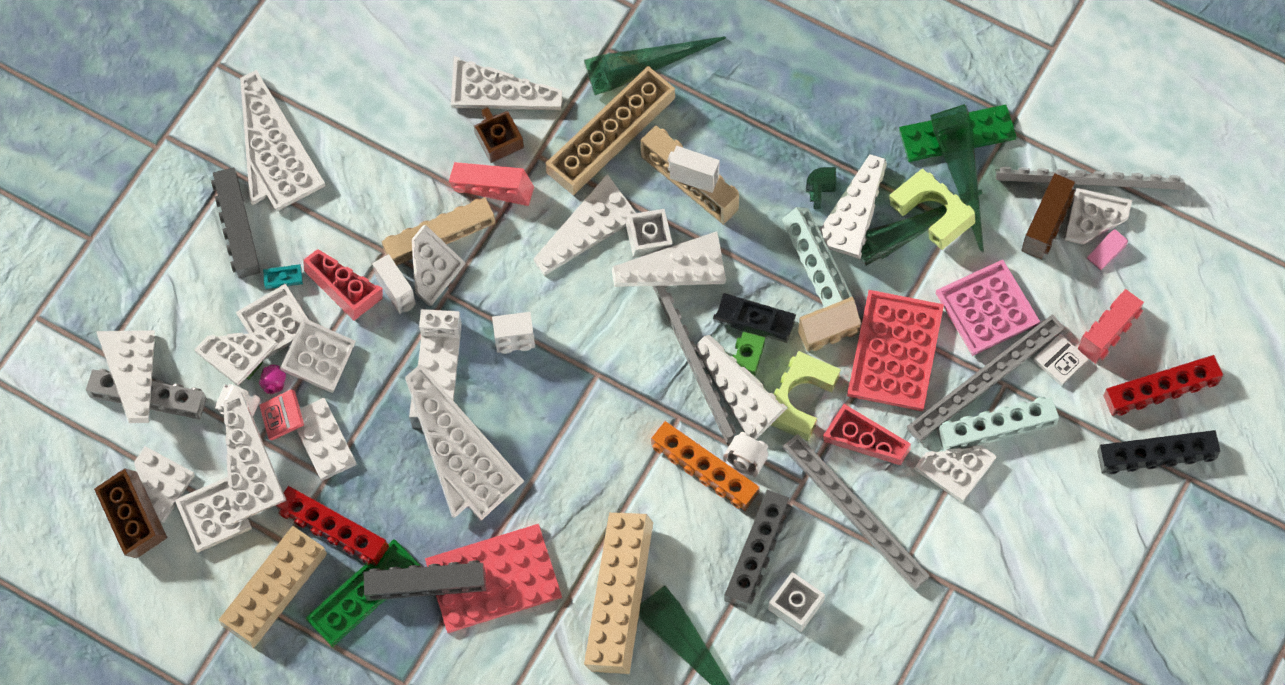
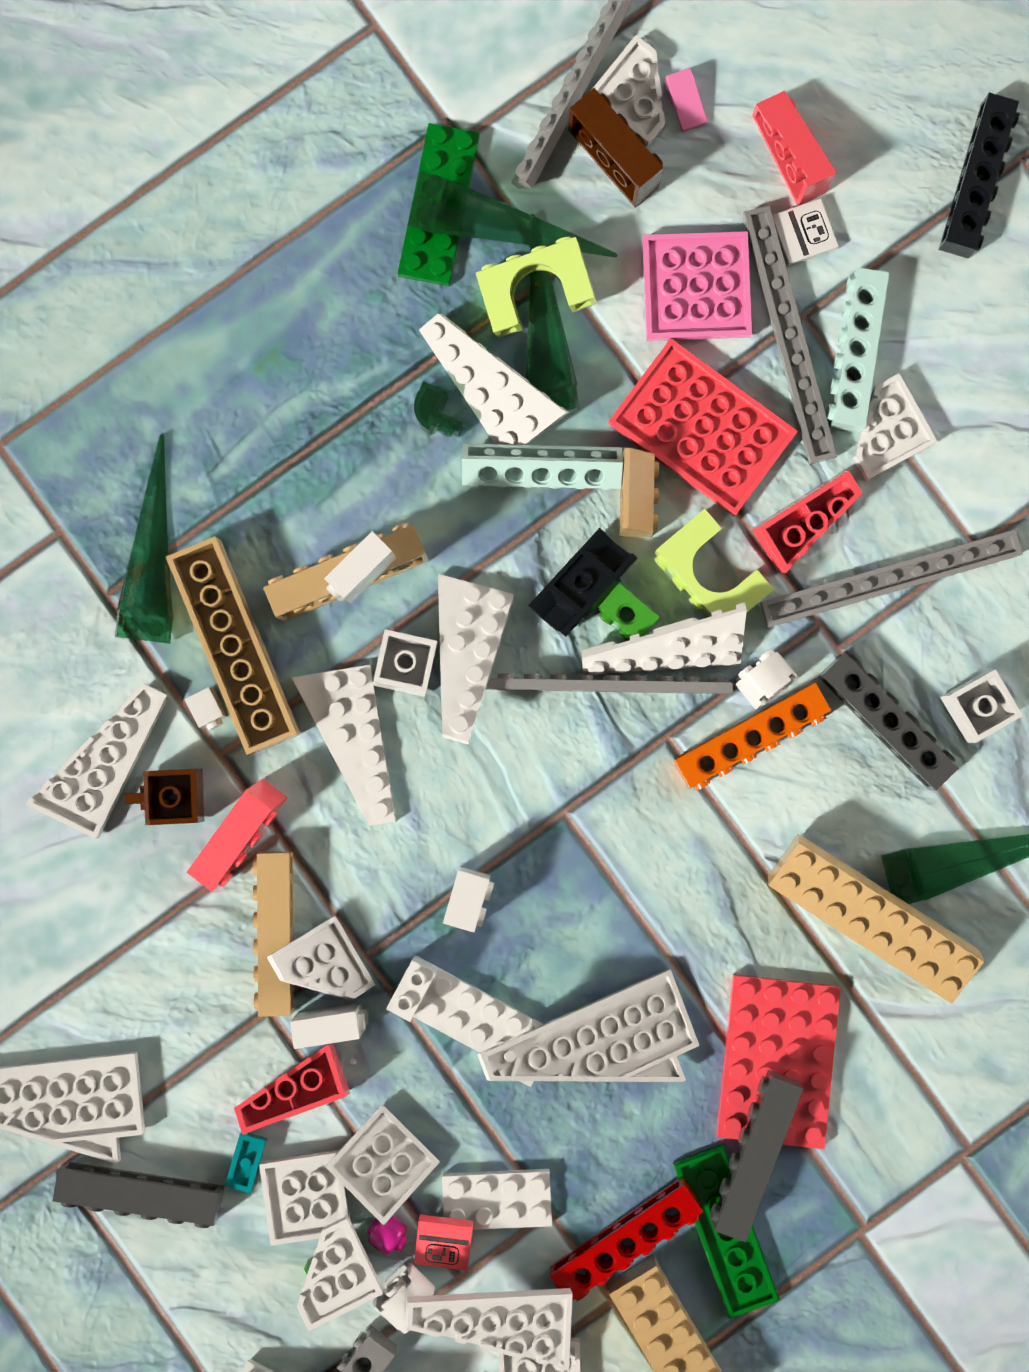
camera: 65 degrees left, 20 degrees up
red brick [1103,355,1223,416] -> none
none -> white brick [185,687,228,730]

